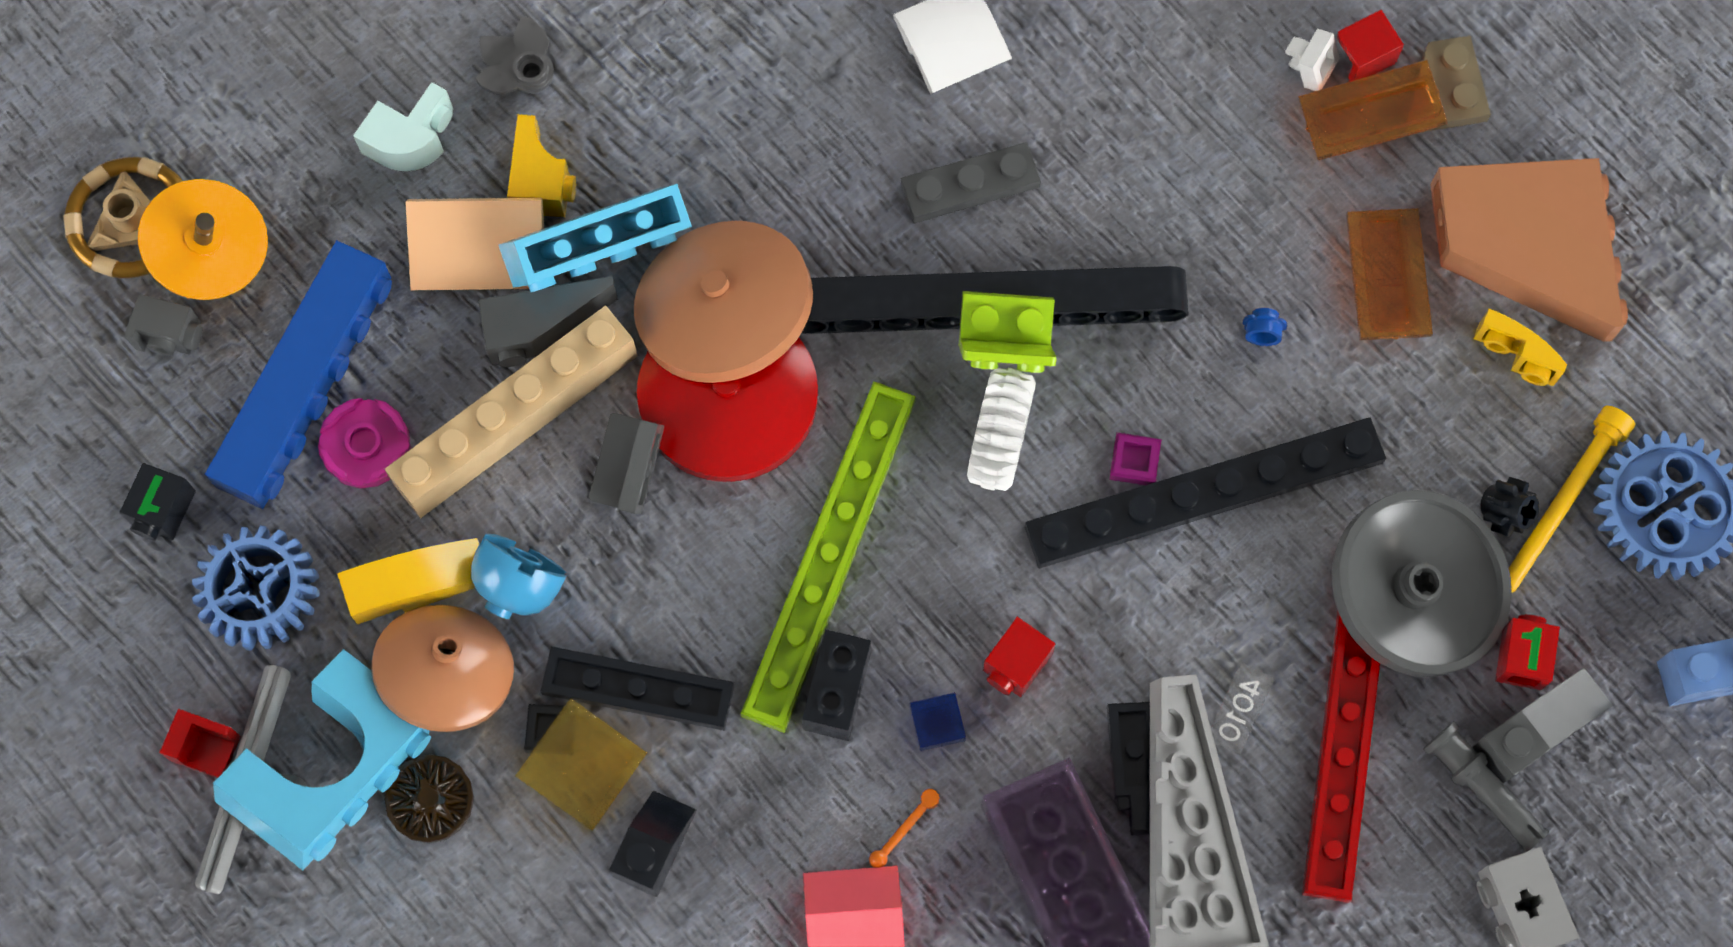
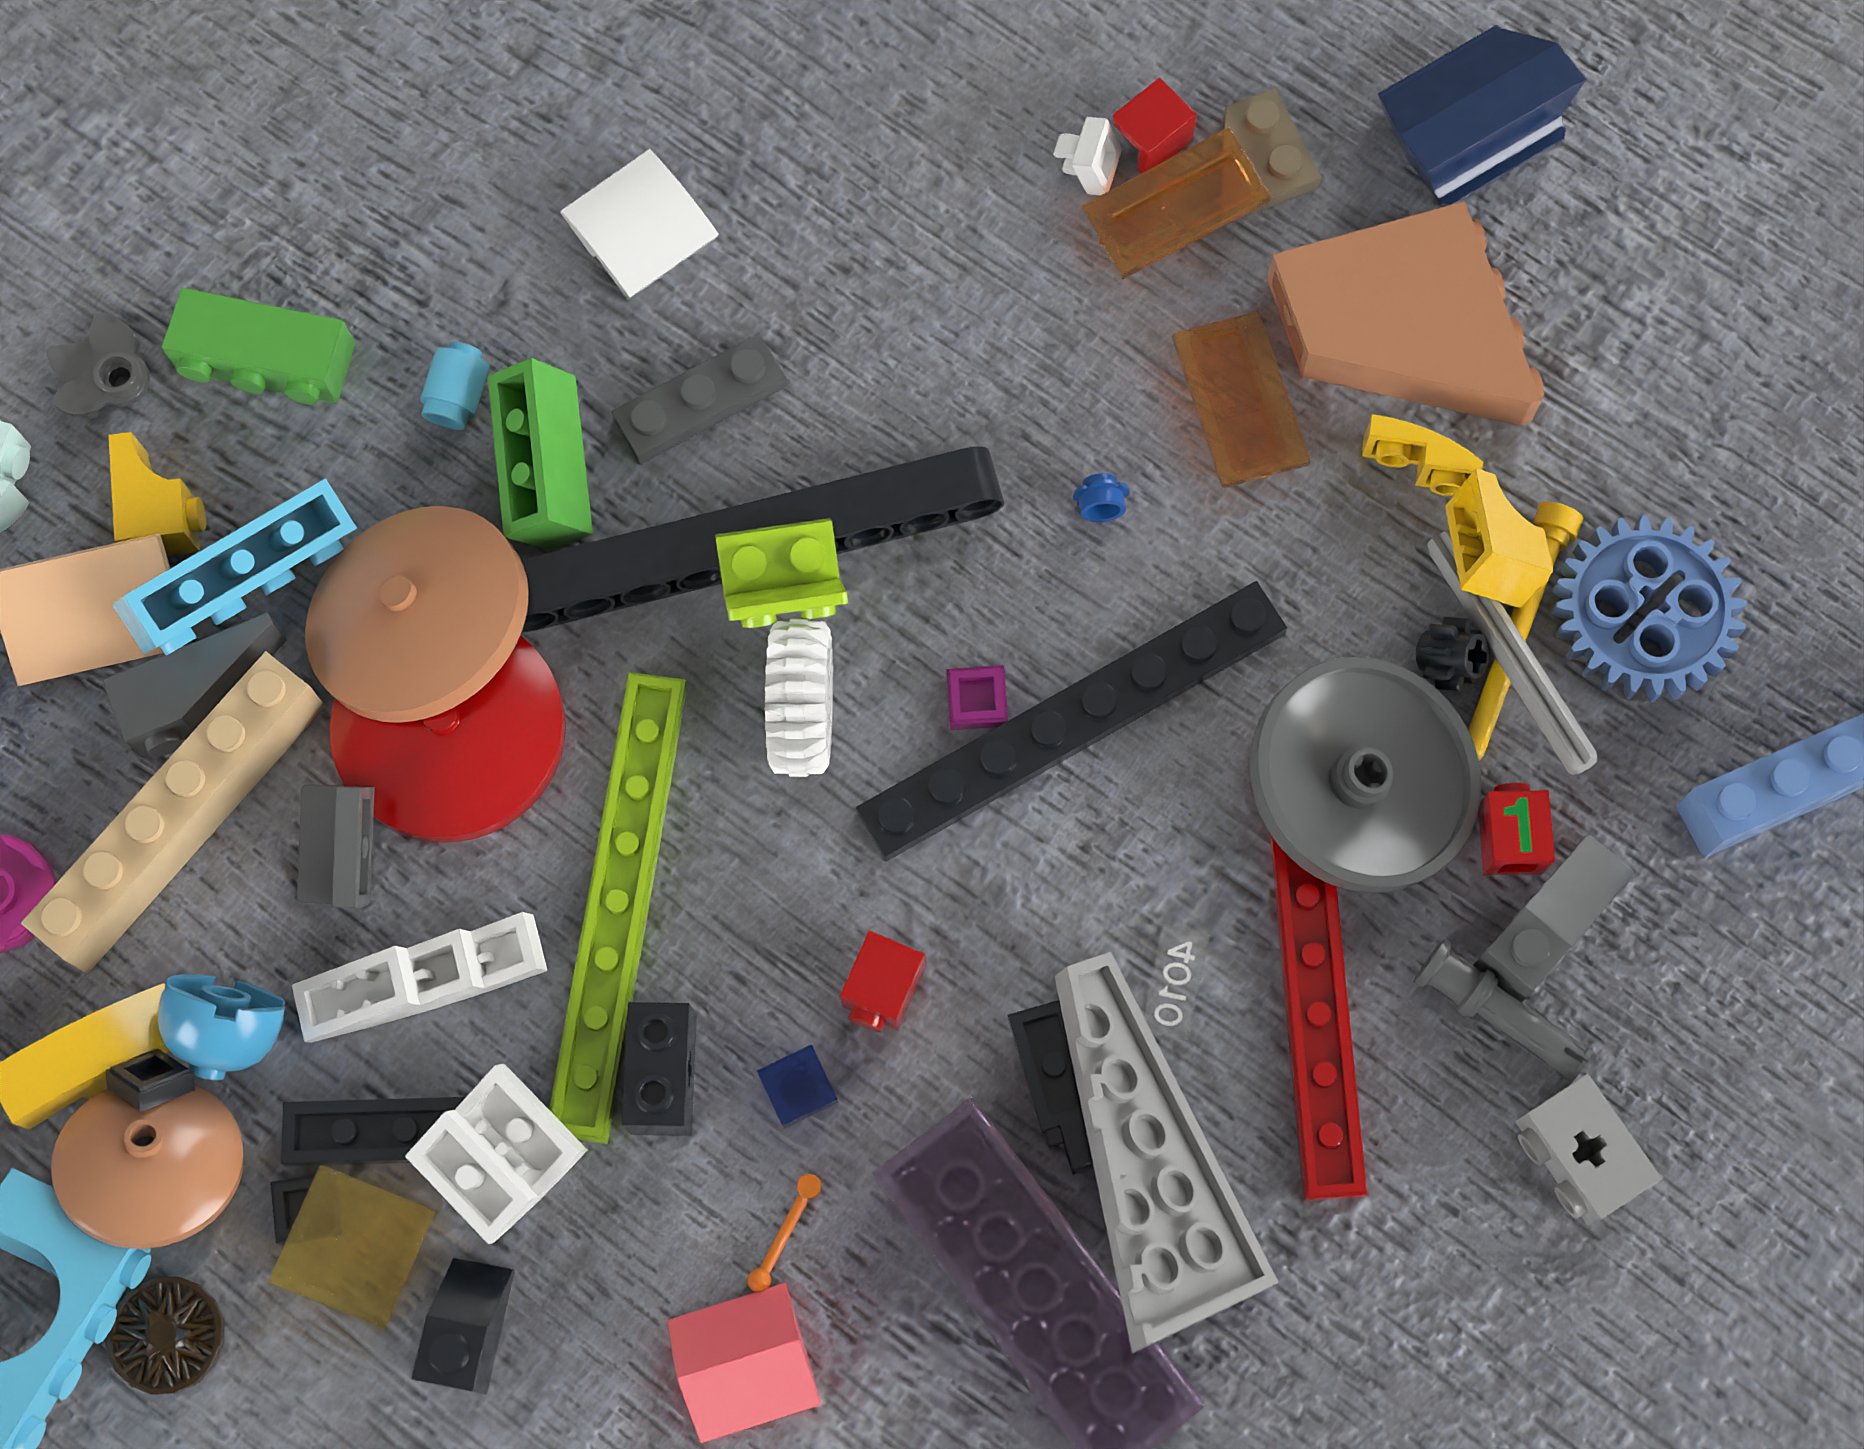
camera: 10 degrees left, 0 degrees up
none -> black tile [106,1049,195,1112]
none -> bright green brick [162,287,356,405]
none -> white slope [292,912,548,1043]
none -> white slope [405,1064,588,1244]
none -> medium azure brick [420,342,490,430]
none -> bright green brick [488,358,593,550]
none -> dark blue helmet [1378,25,1587,207]
none -> light grey axle [1427,530,1597,775]
none -> yellow arch [1445,468,1553,608]

